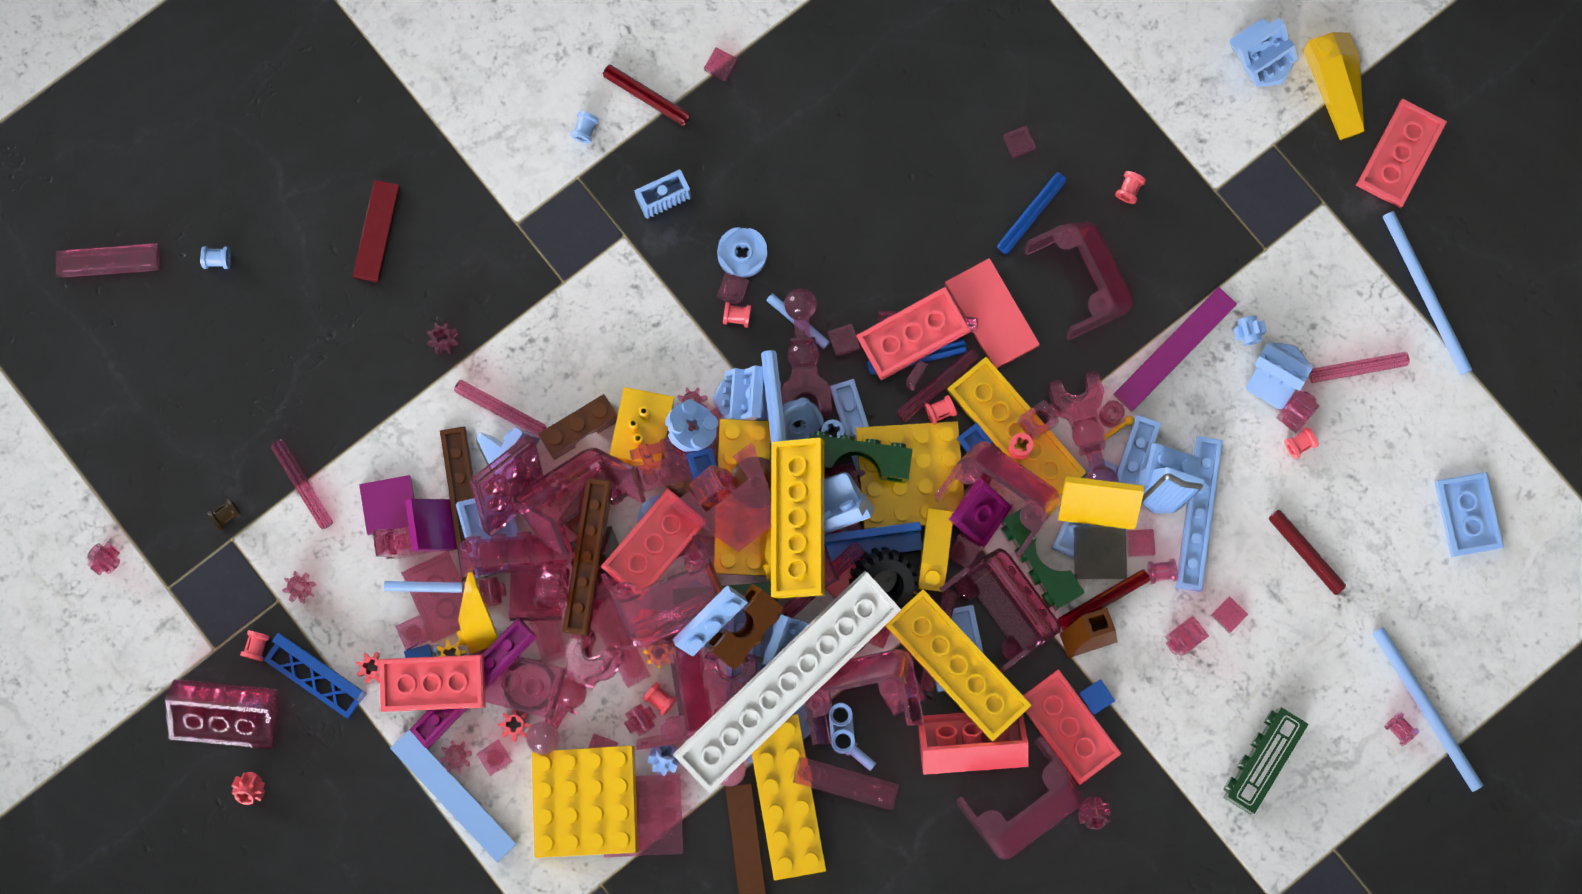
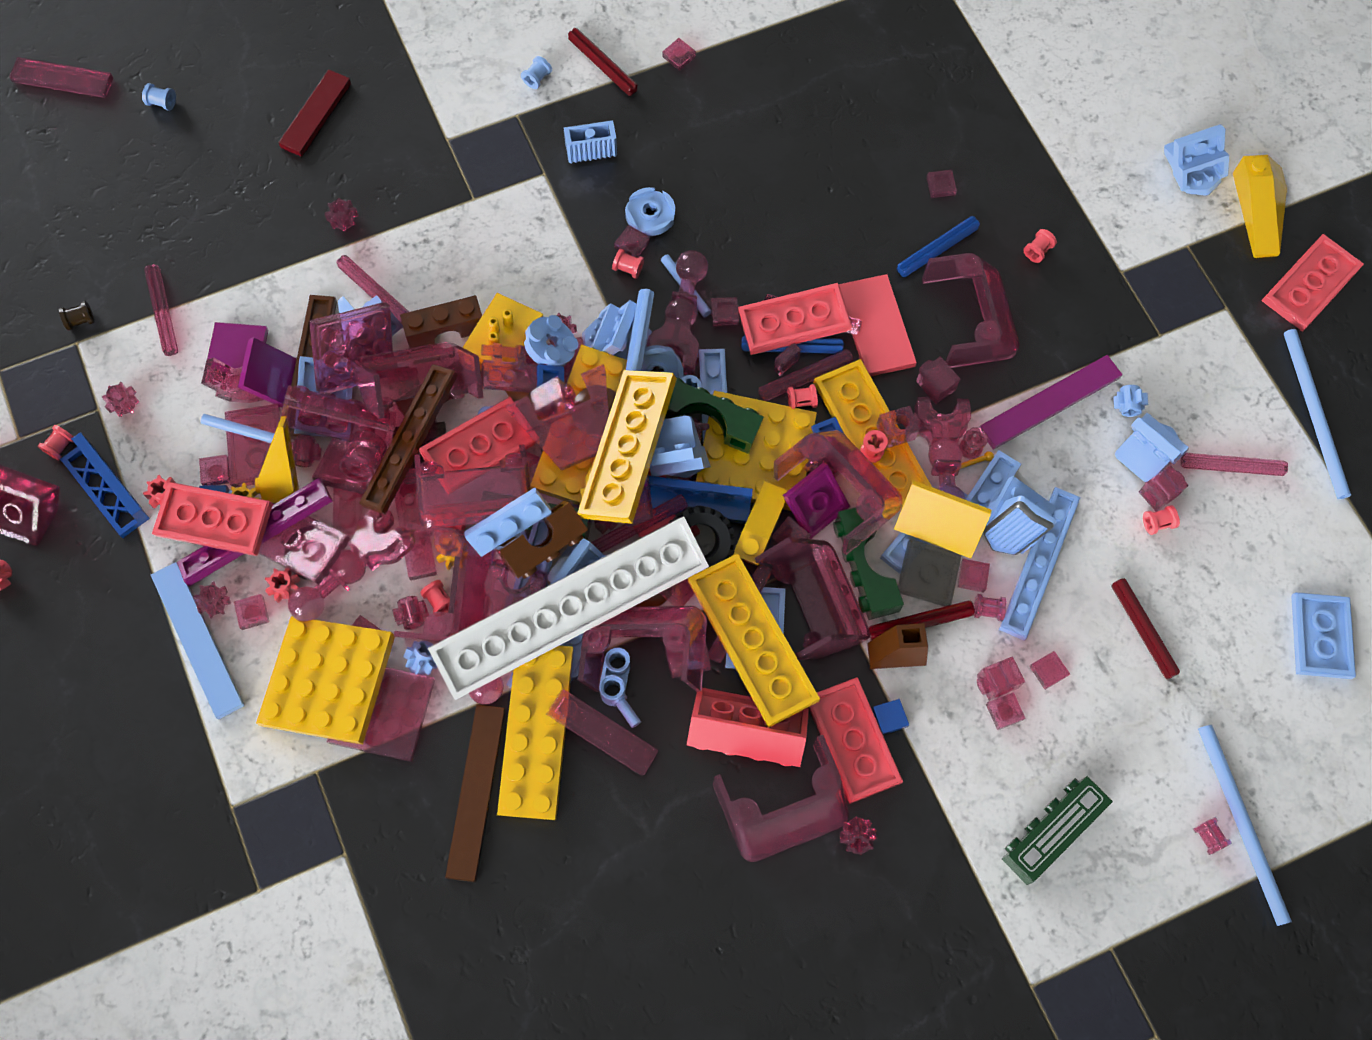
camera: 10 degrees right, 10 degrees down
none -> clear pink brick [916,356,961,404]
none -> clear pink plate [986,692,1026,730]

